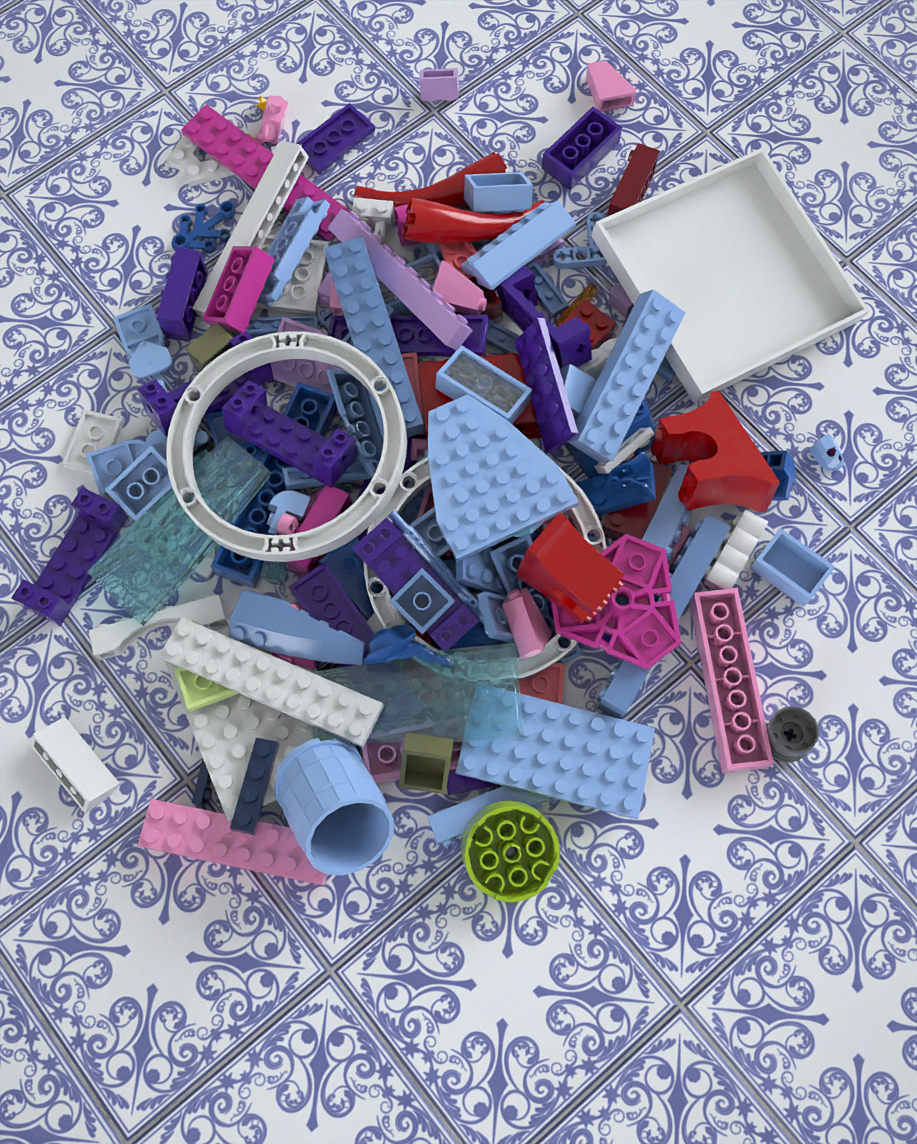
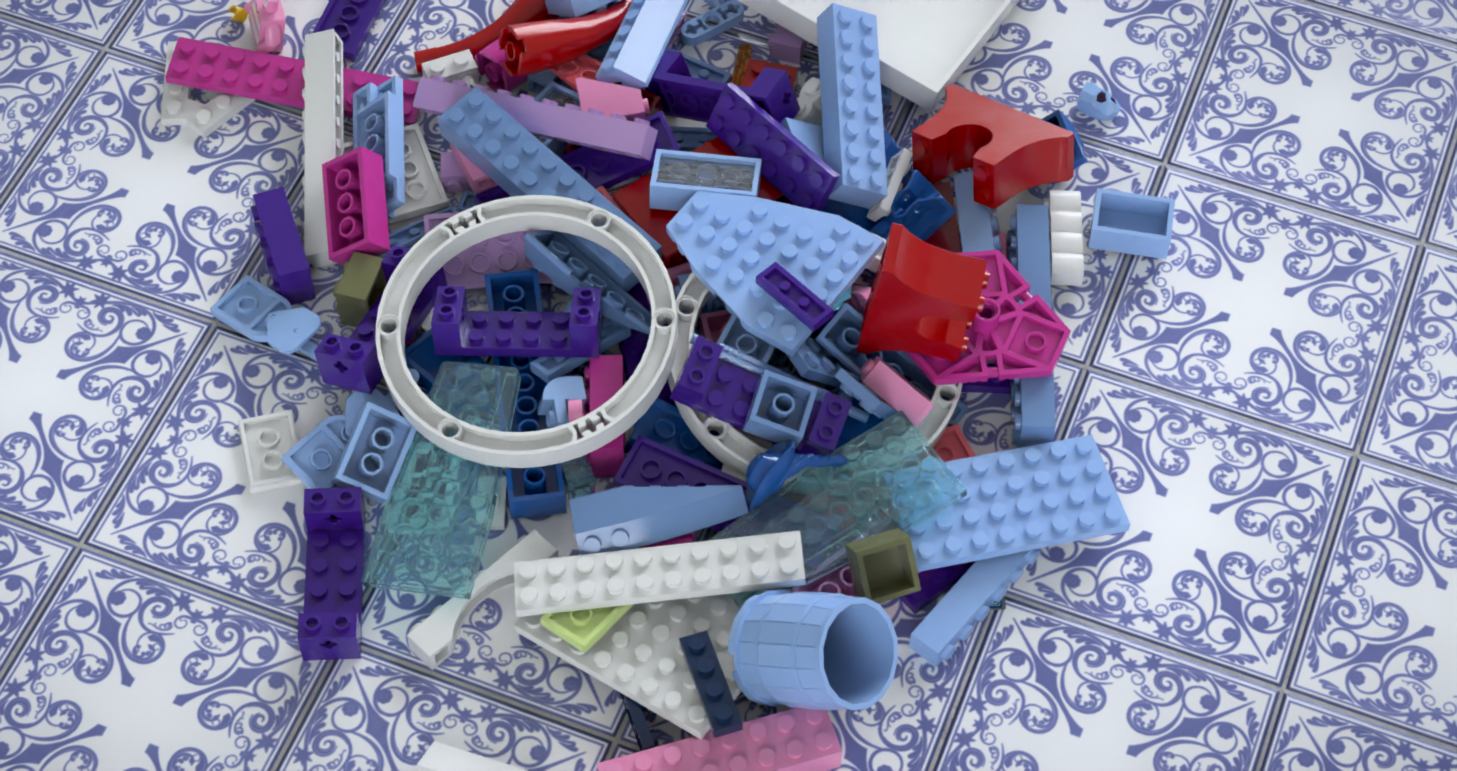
camera: 30 degrees left, 15 degrees down
blue plant [171,201,236,254] -> none
lime brick [461,800,560,902] -> none
bright pink brick [689,588,774,774] -> none
dark grey wheel [766,706,819,763] -> none
none -> dark purple plate [756,261,834,332]

